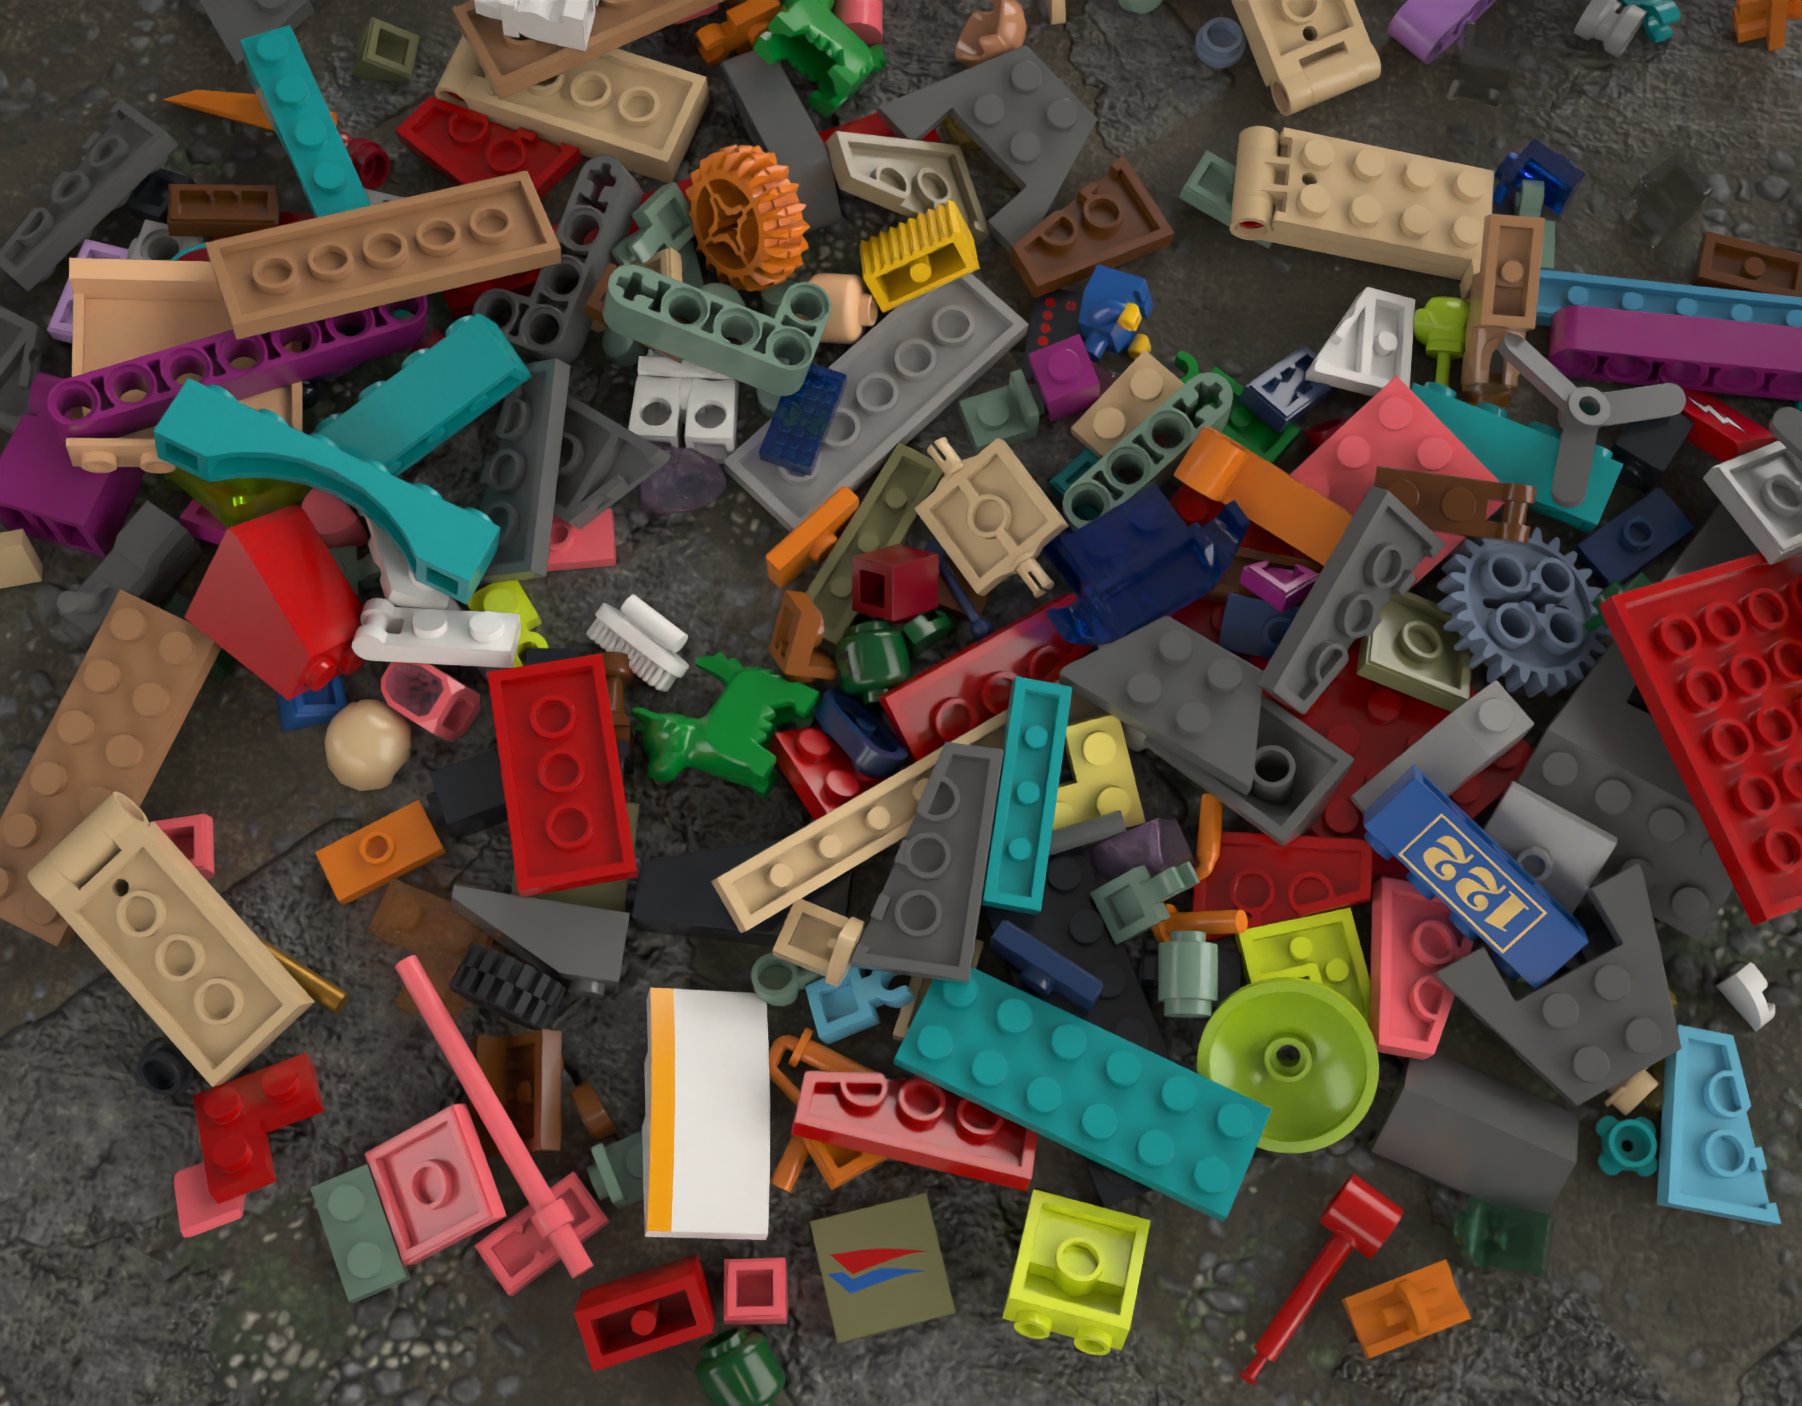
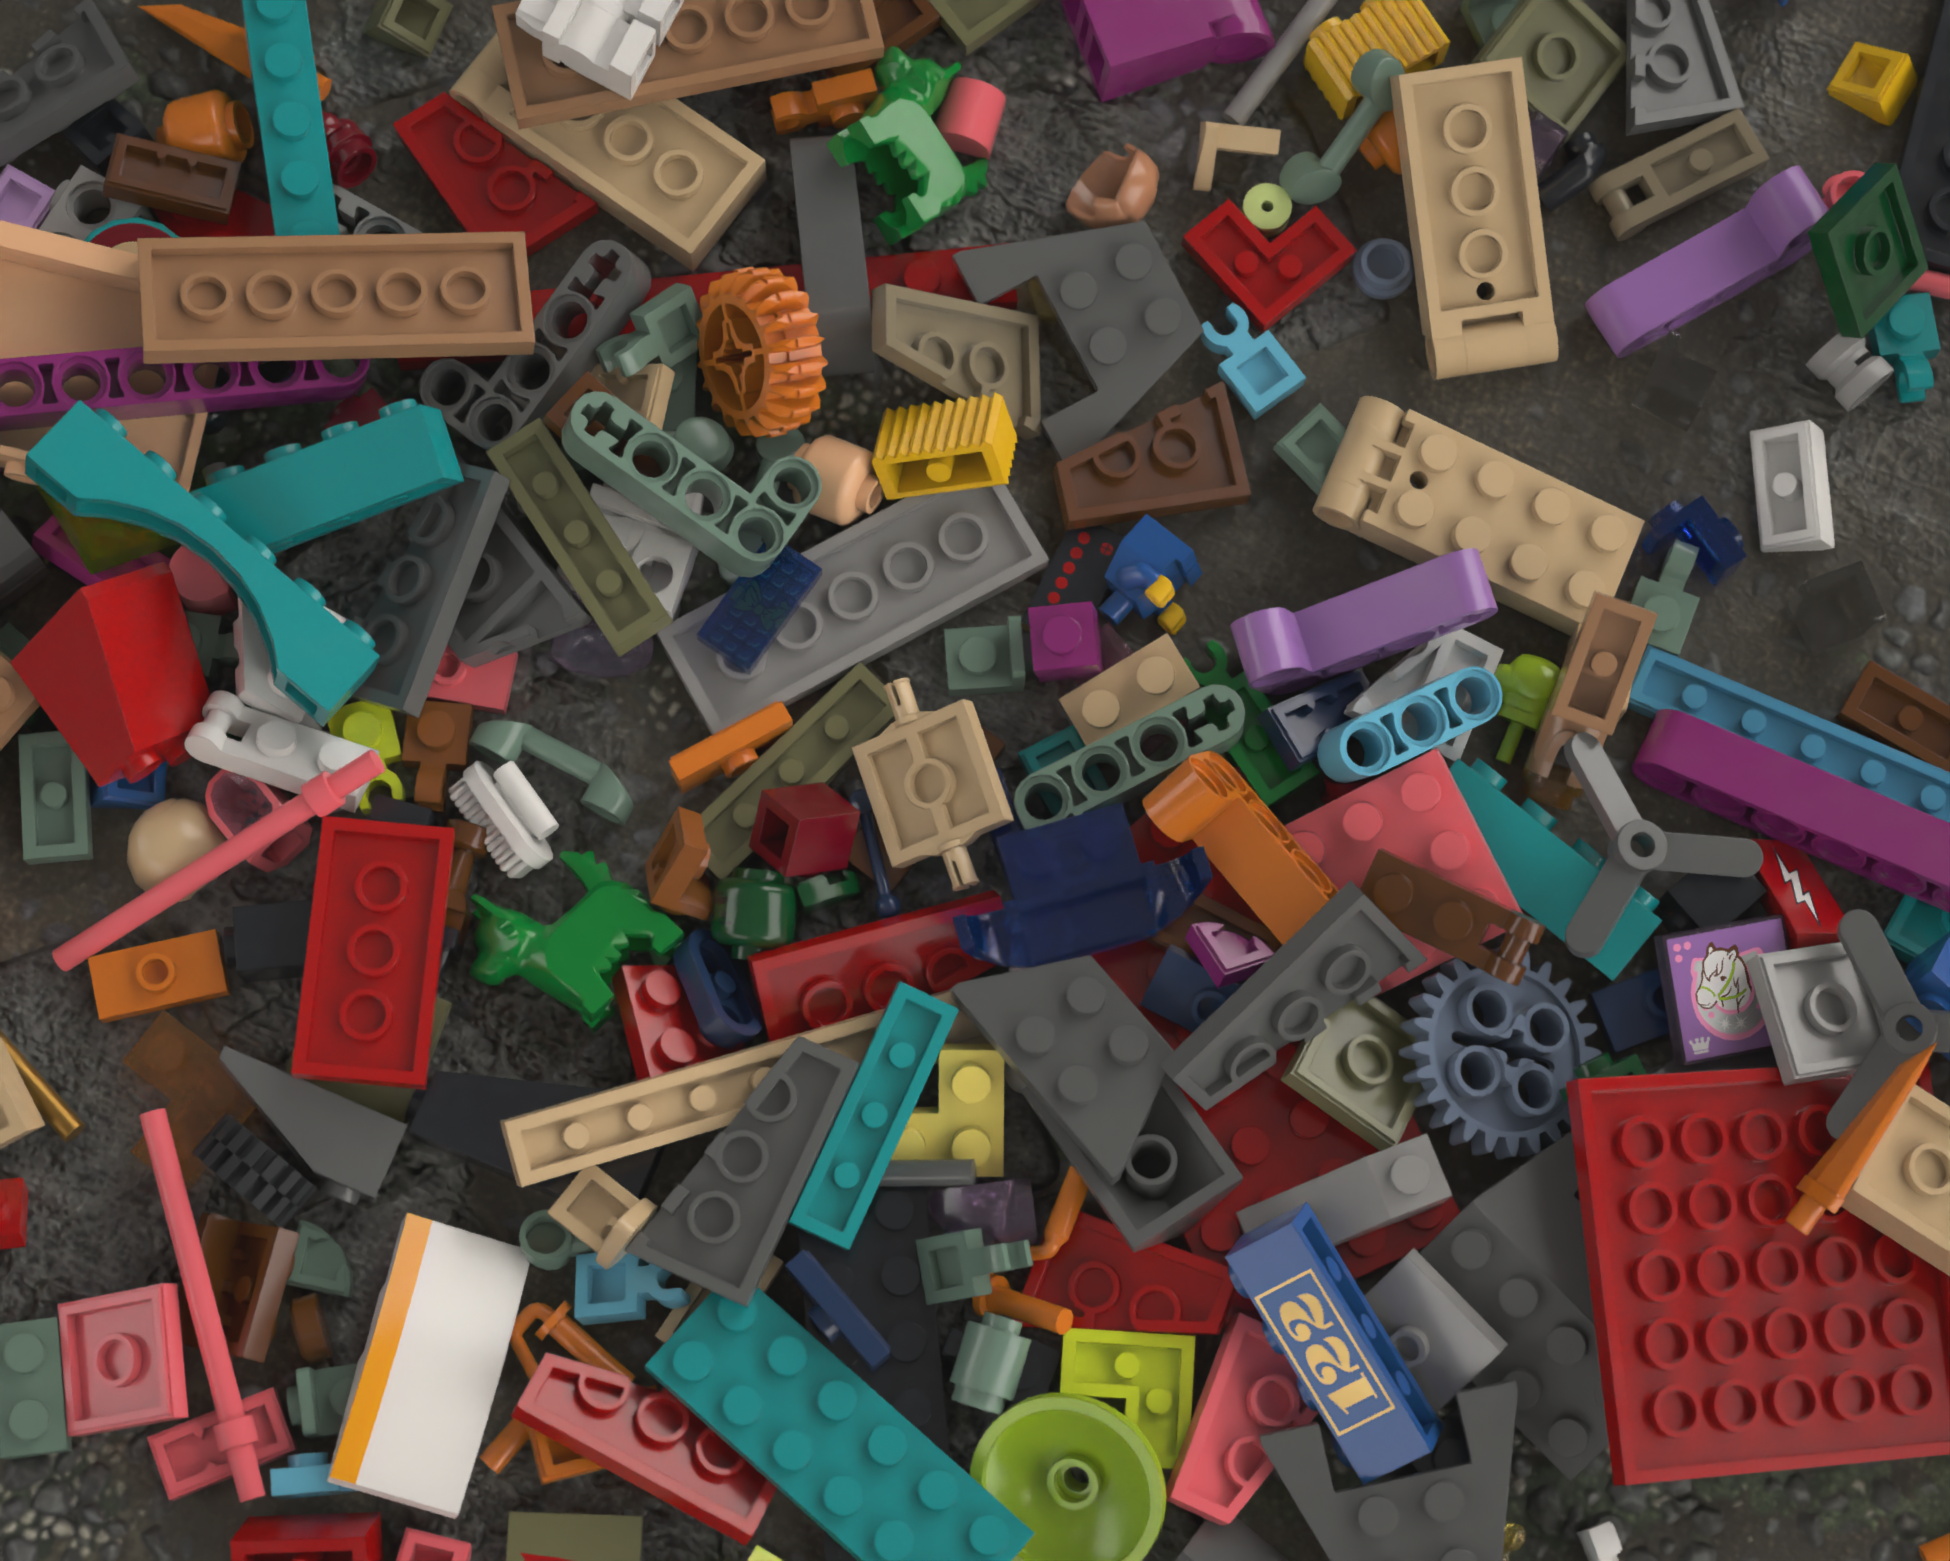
camera: 10 degrees right, 5 degrees up
none -> sand green plate [18,731,93,865]
none -> coral bar [52,749,385,972]
none -> orange head [156,90,254,164]
none -> medium azure plate [270,1452,361,1500]
none -> sand green tile [286,1220,353,1299]
none -> dark orange plate [402,701,475,814]
none -> sand green bar [468,720,634,826]
none -> olive plate [486,417,673,657]
none -> red plate [1181,199,1357,334]
none -> medium azure plate [1200,303,1306,420]
none -> medium lavender beam [1230,548,1498,696]
none -> yellowish green piece [1241,183,1292,238]
none -> medium azure beam [1317,666,1503,783]
none -> tile [1654,914,1789,1066]
none -> white slope [1750,420,1835,552]

